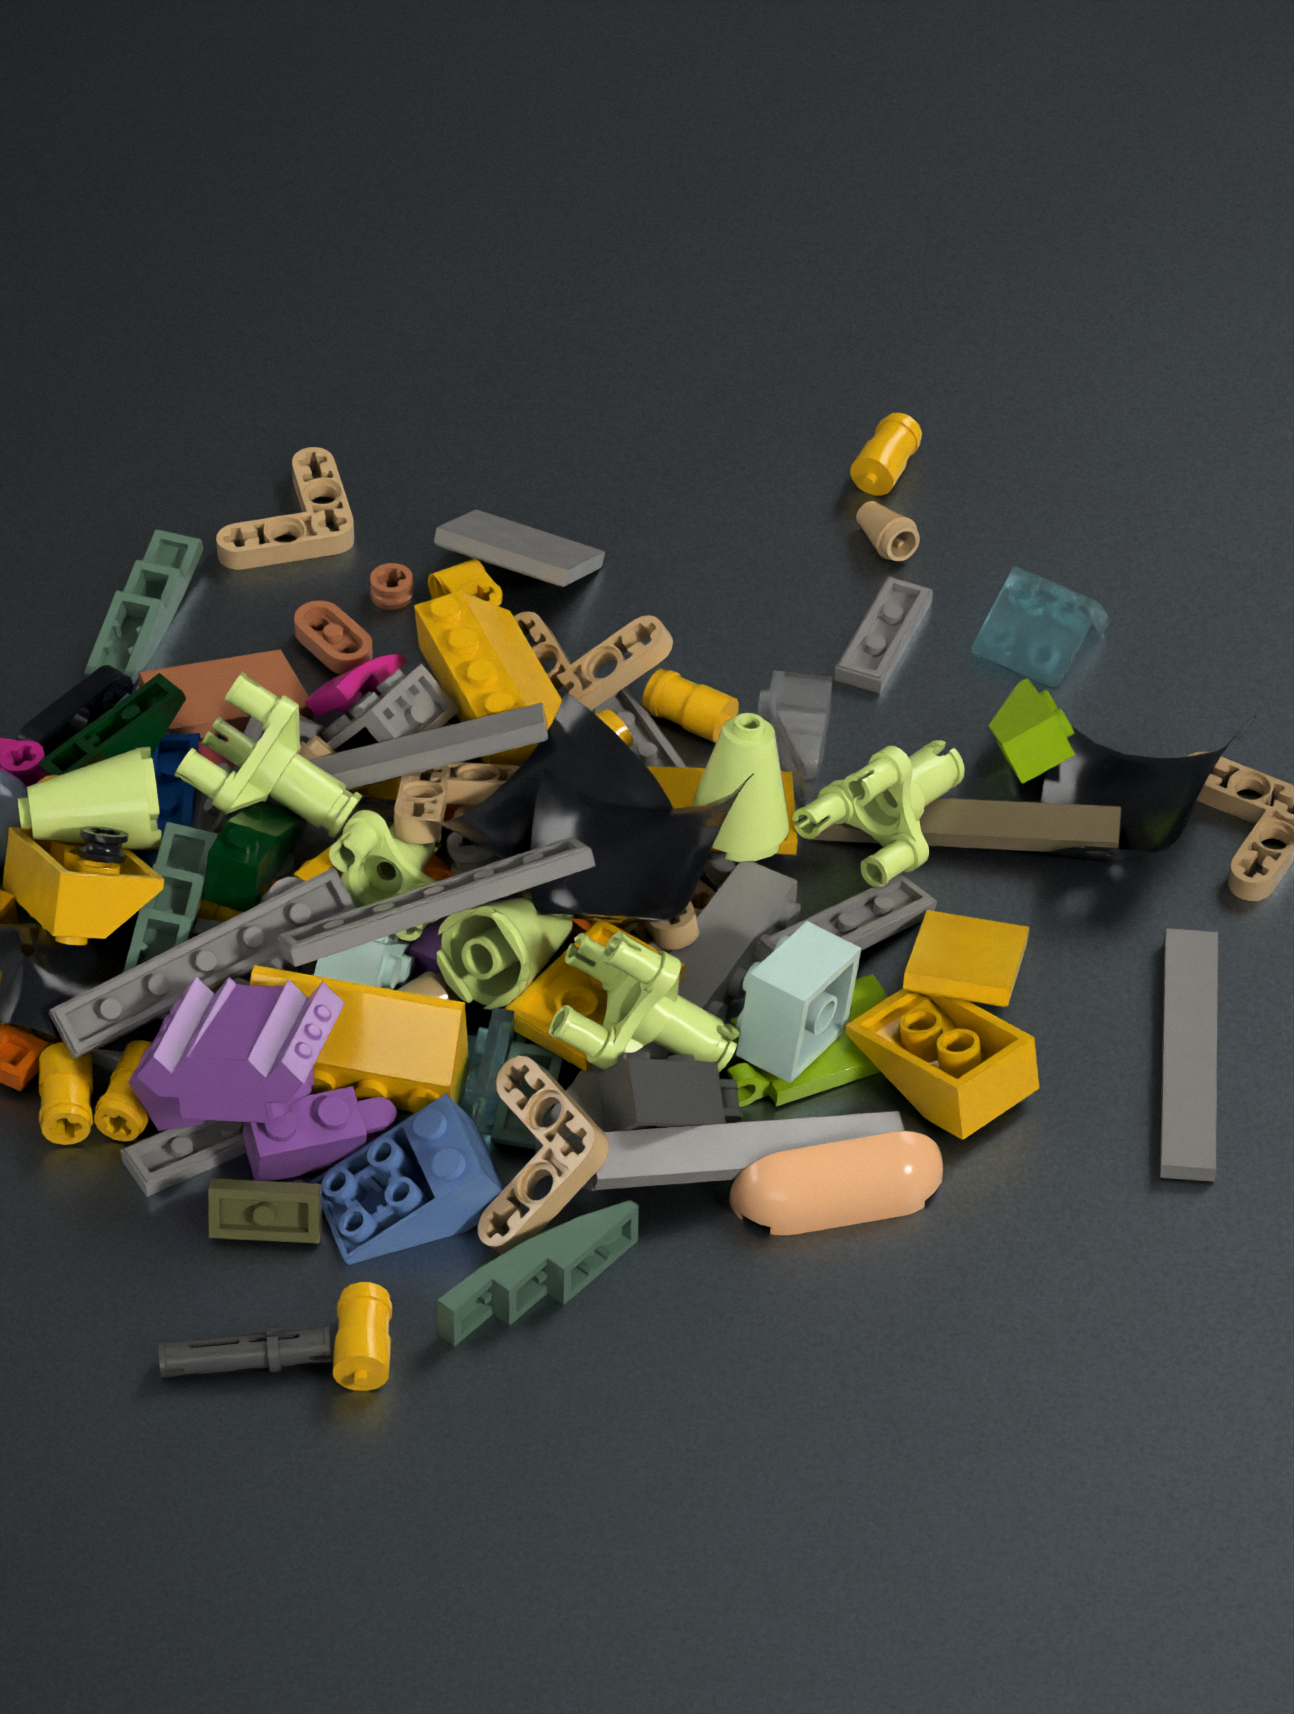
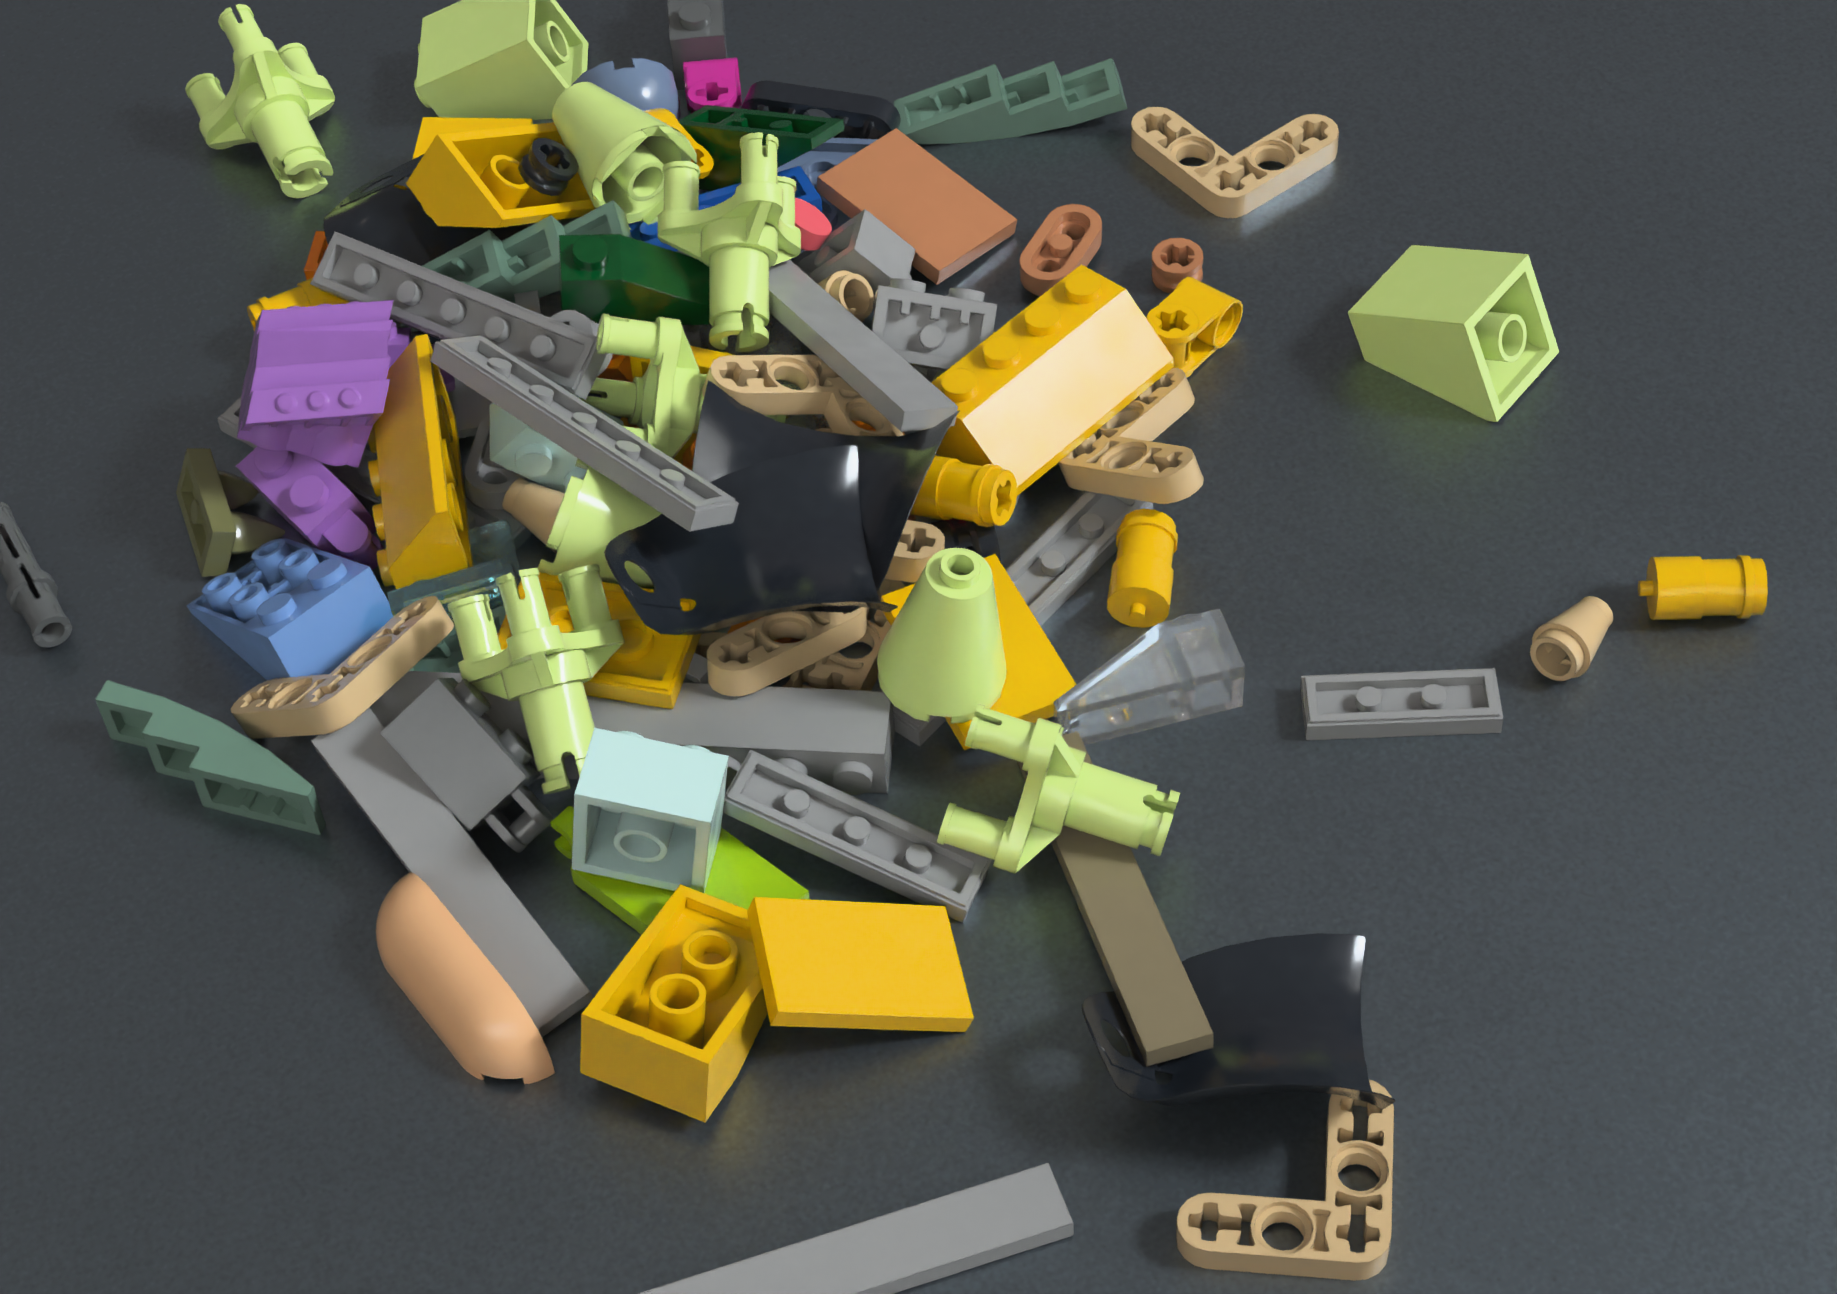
camera: 70 degrees right, 5 degrees up
dark pink slope [305,654,407,717] -> none
yellow piece [333,1282,393,1391] -> none
light grey tile [433,509,605,587] -> none
clear light blue bracket [971,566,1111,690] -> none
lime slope [988,678,1075,784] -> none
none -> yellowish green slope [1348,245,1559,422]

